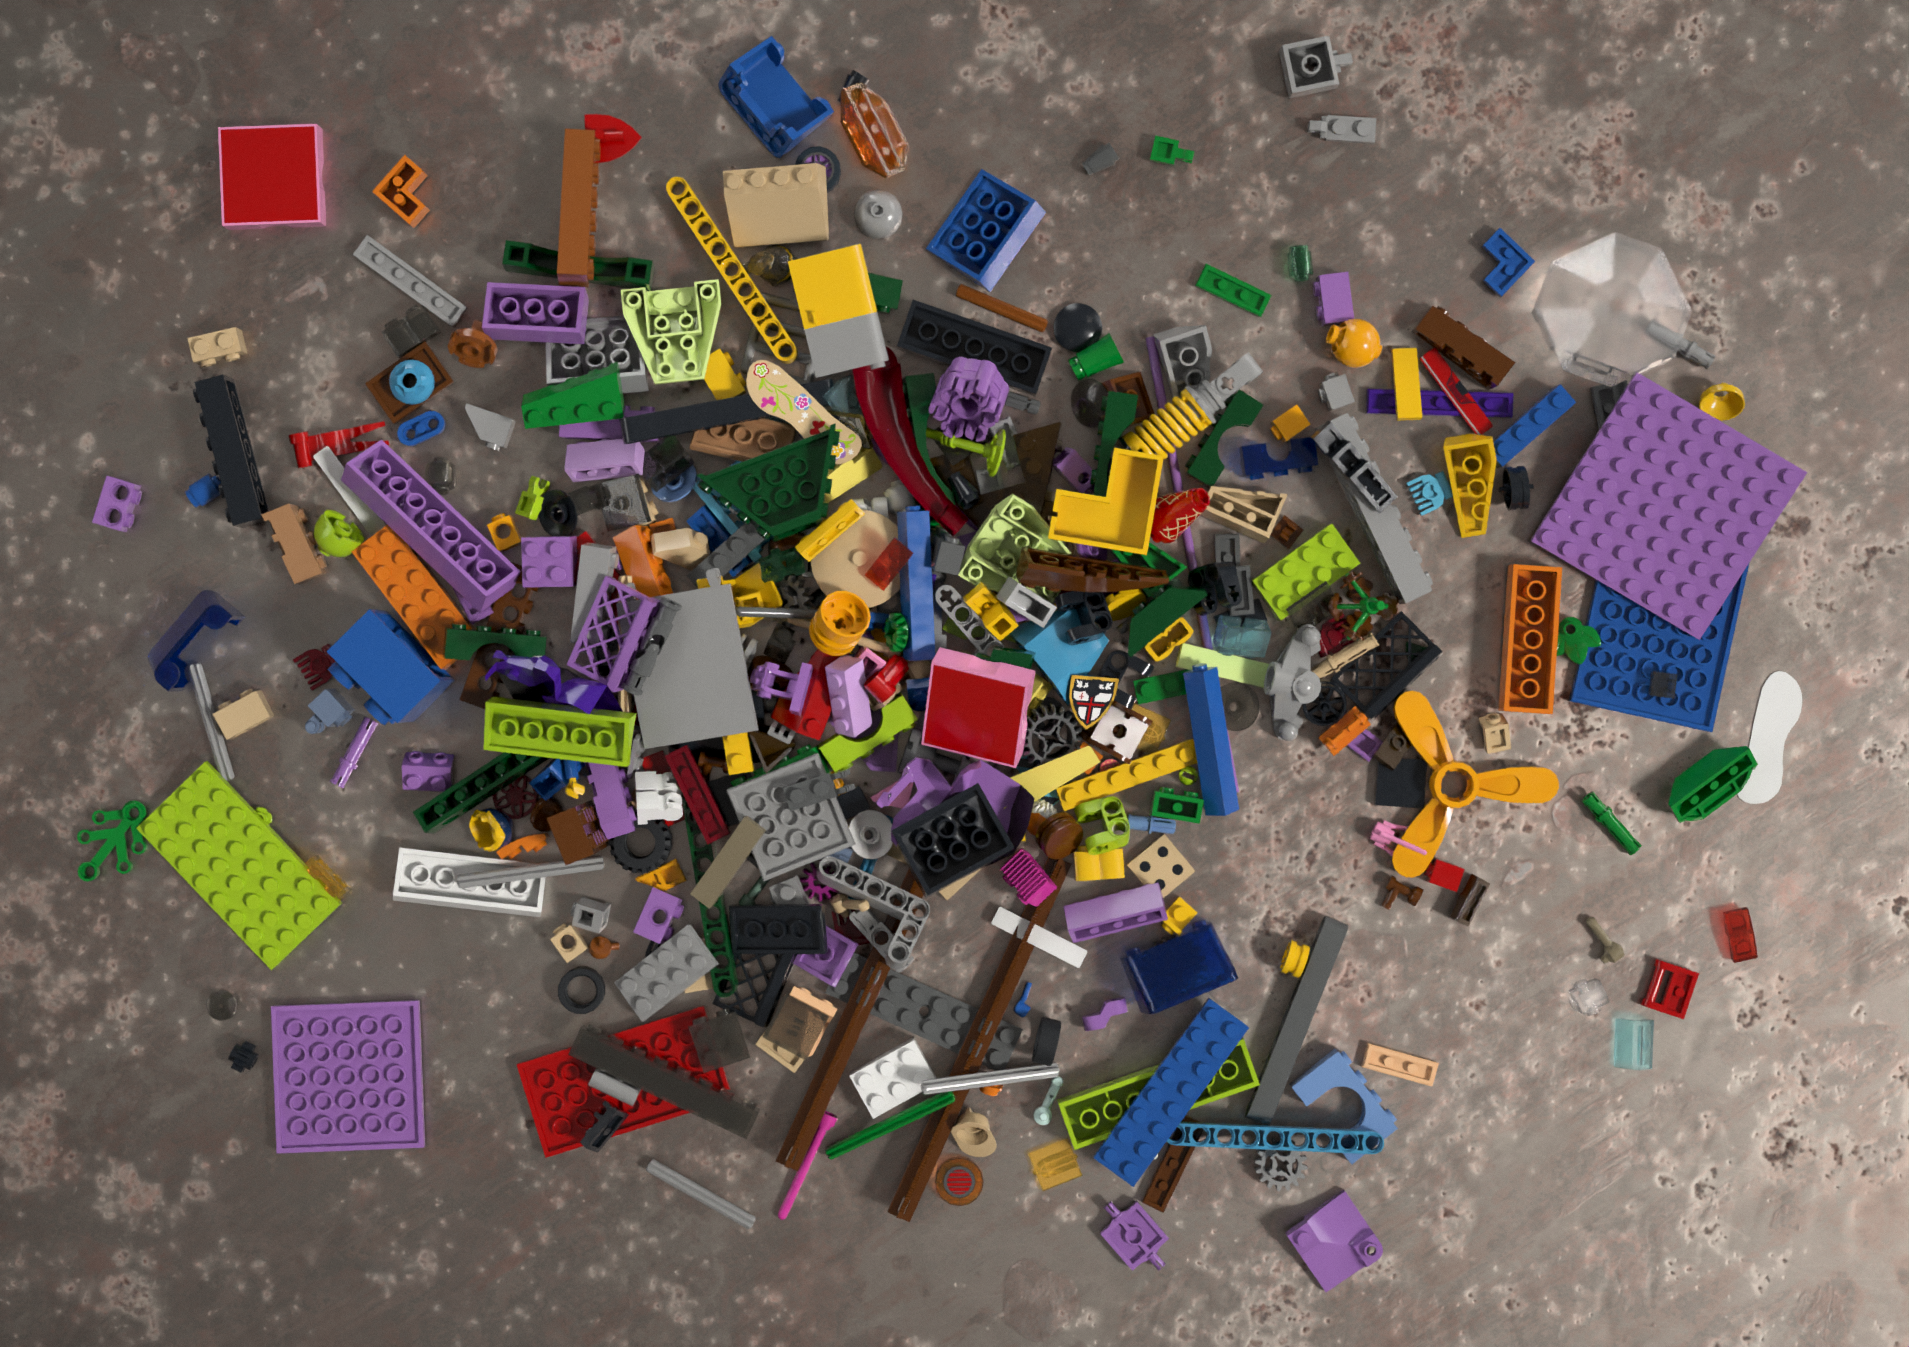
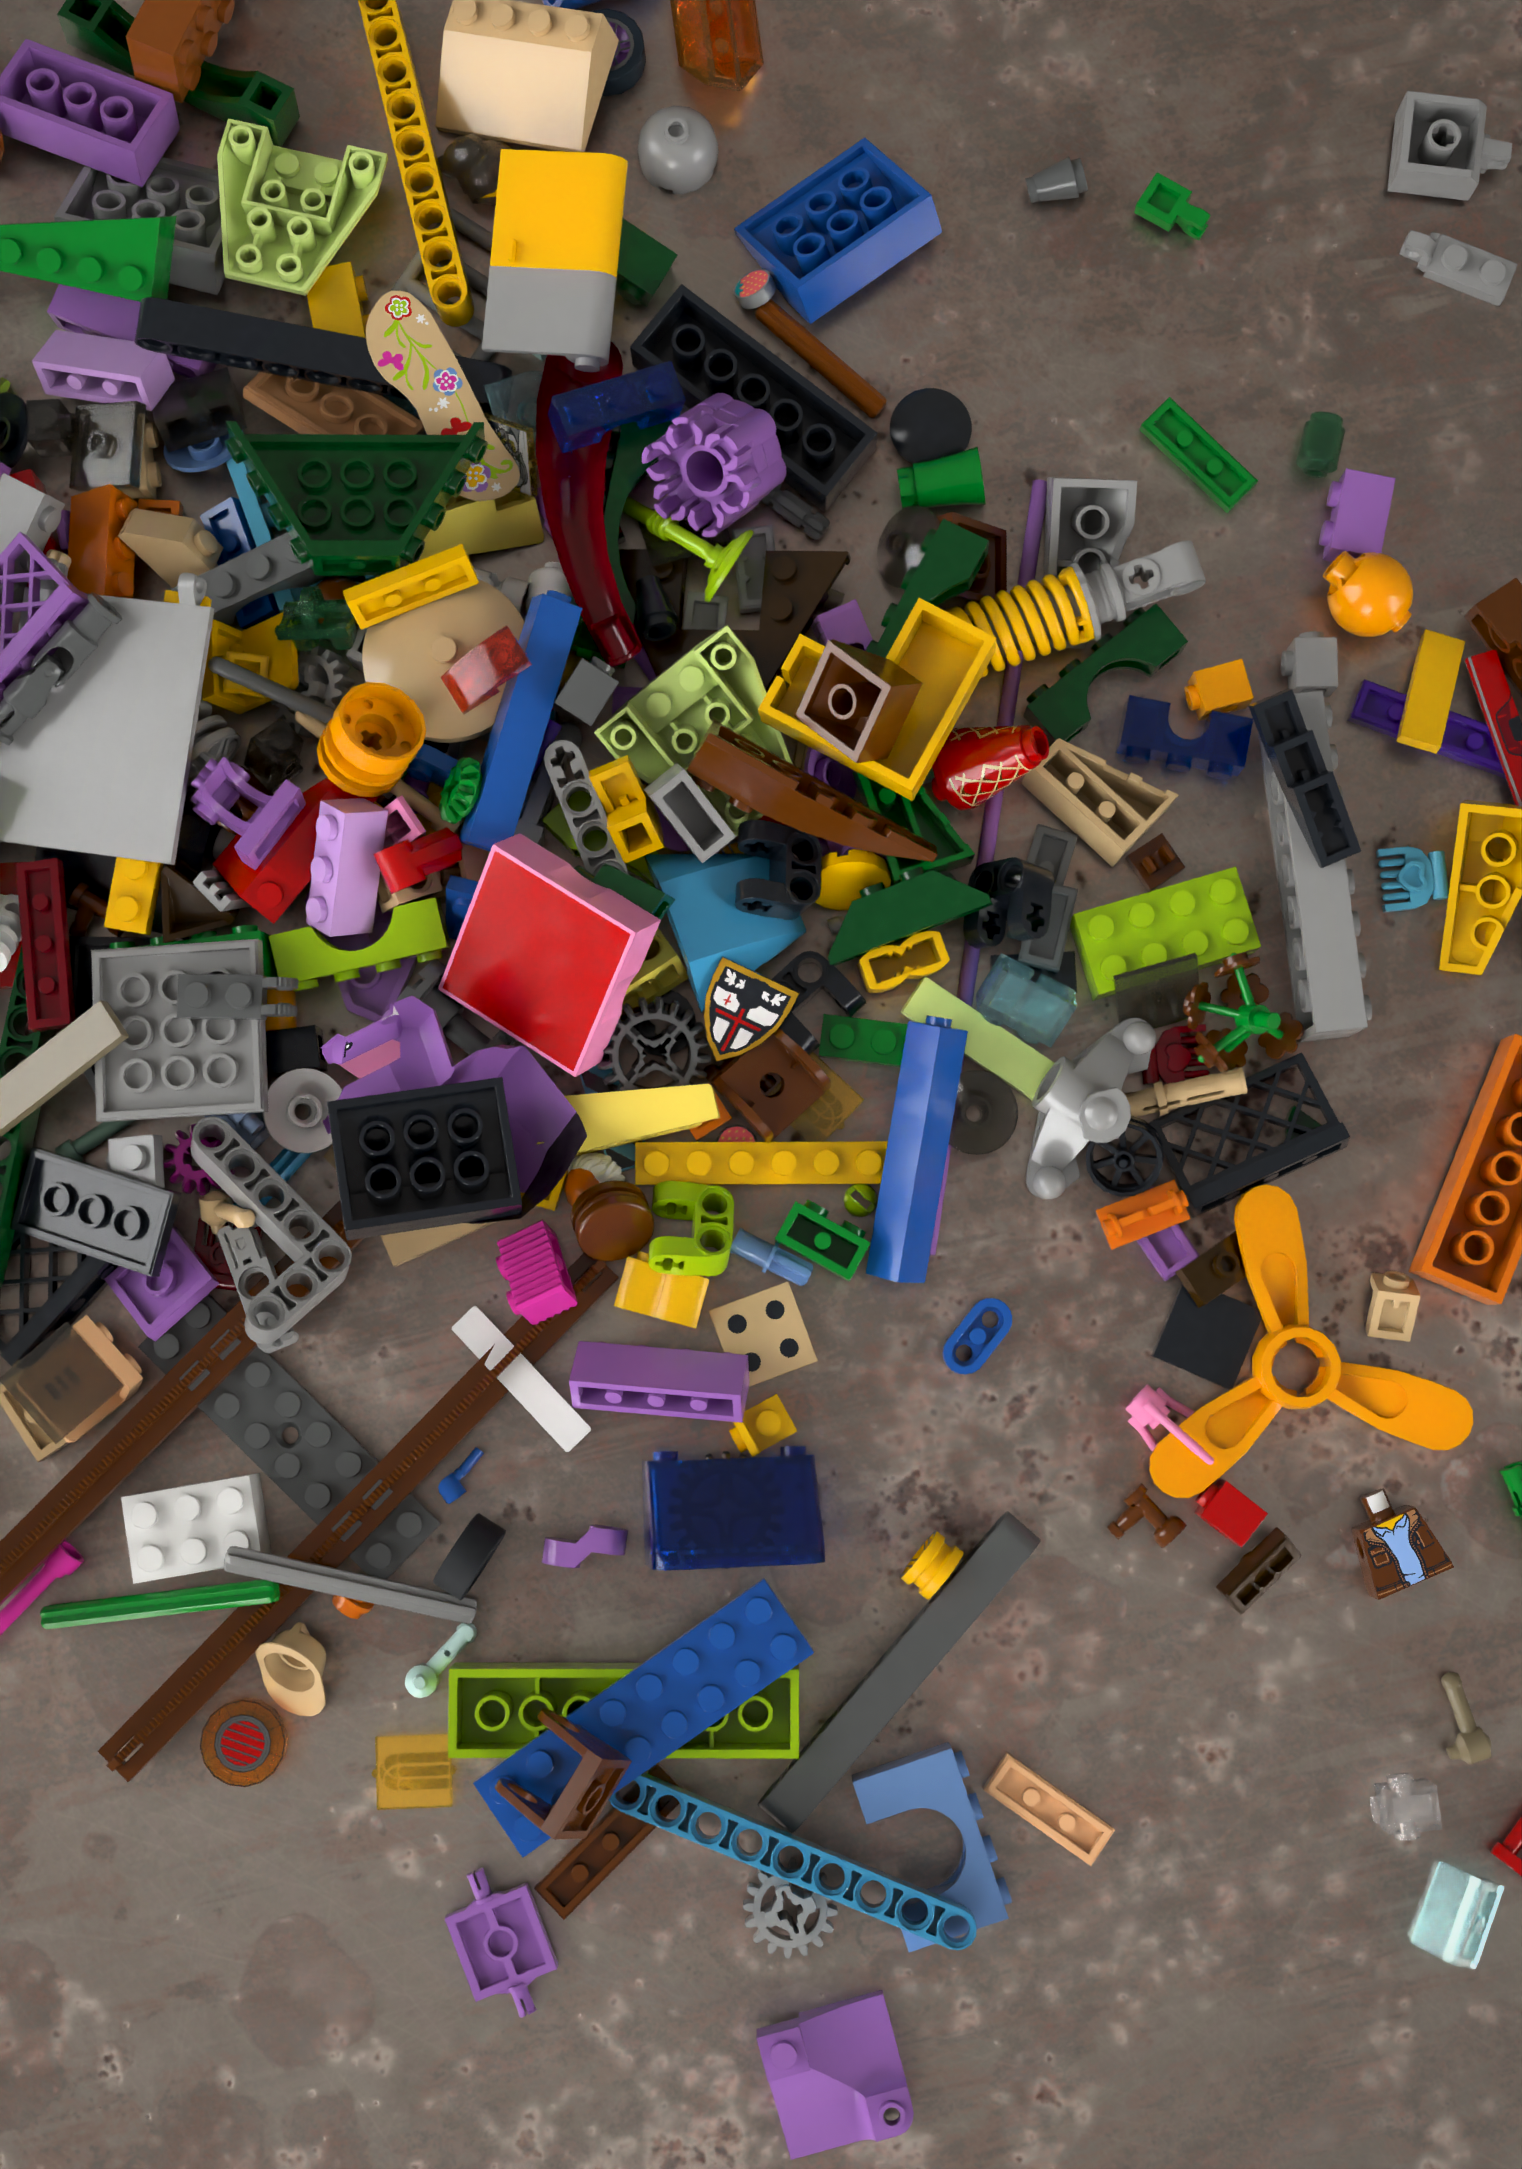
camera: 20 degrees right, 5 degrees down
none -> reddish brown hose [495,1708,632,1840]
none -> clear blue arch [547,361,686,453]
none -> tile [733,269,776,309]
none -> reddish brown slope [795,639,923,763]
none -> blue plate [942,1298,1012,1375]
none -> torso [1352,1488,1454,1600]

